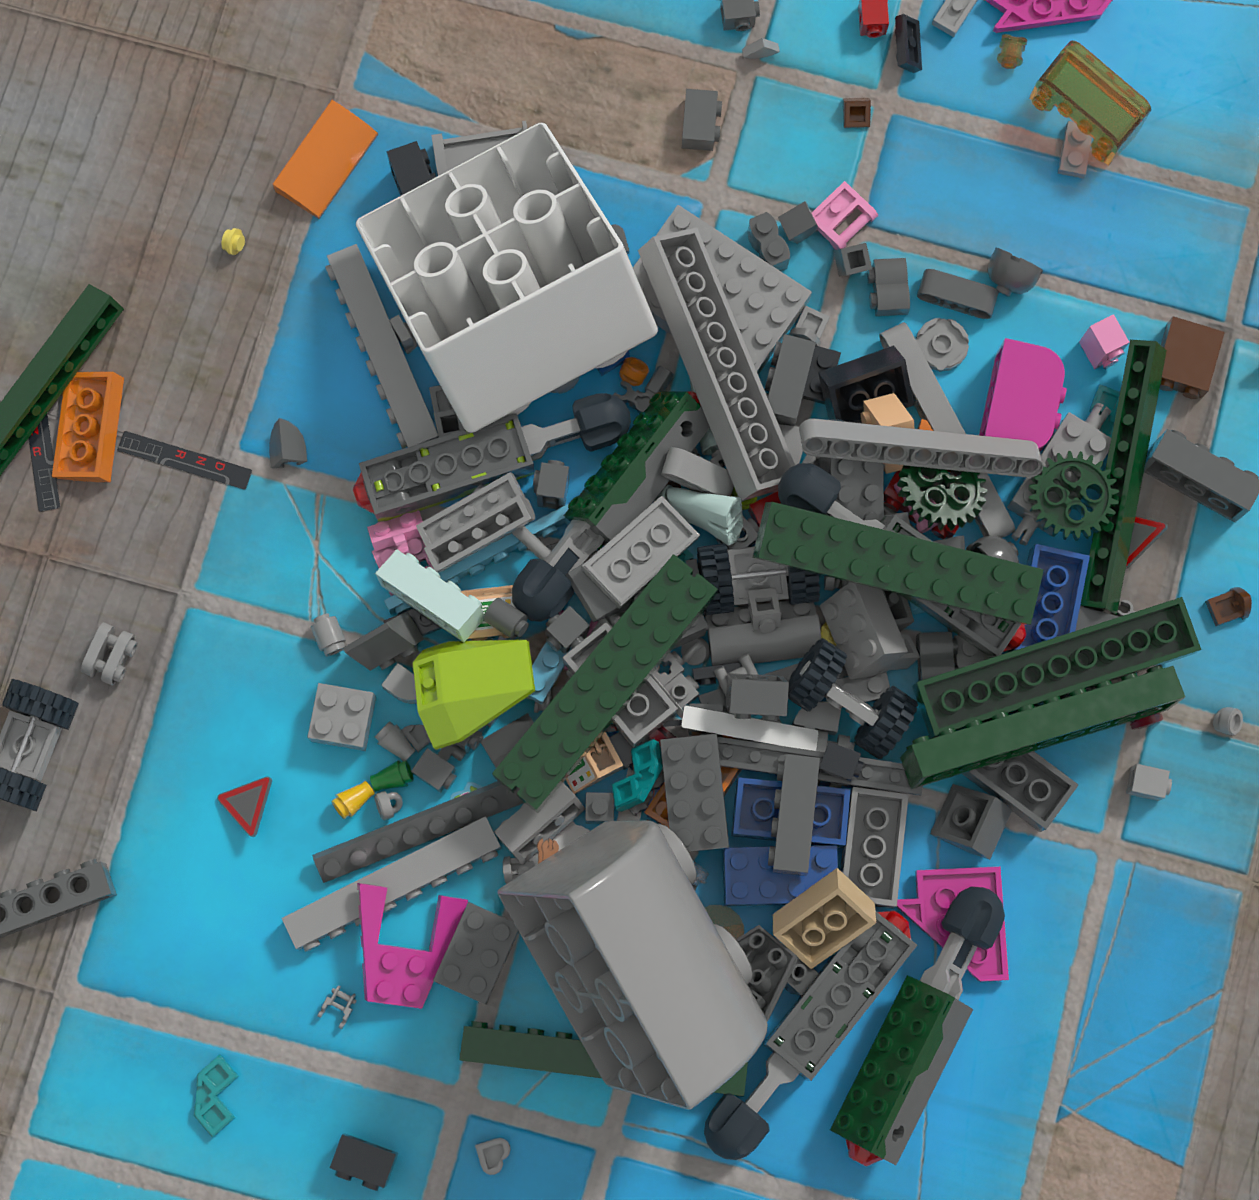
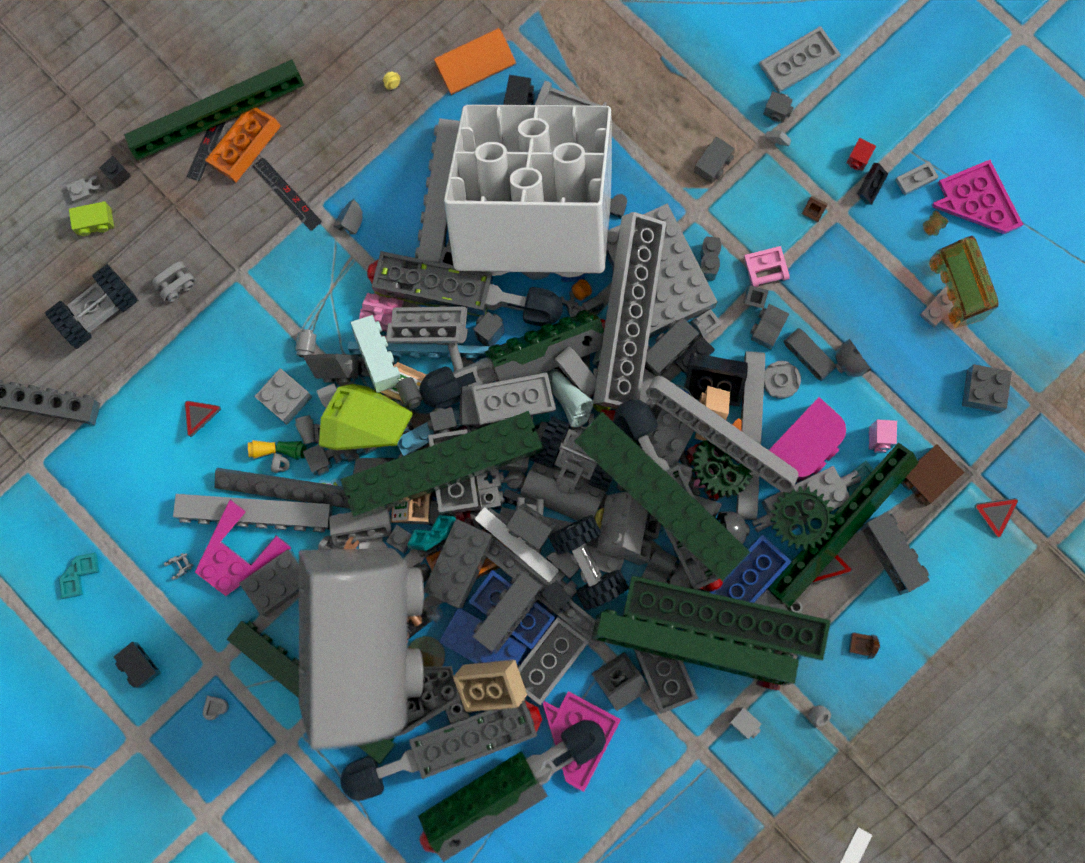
camera: 40 degrees right, 0 degrees up
dark grey brick [778,201,818,244] -> none
none -> dark grey brick [962,364,1012,413]

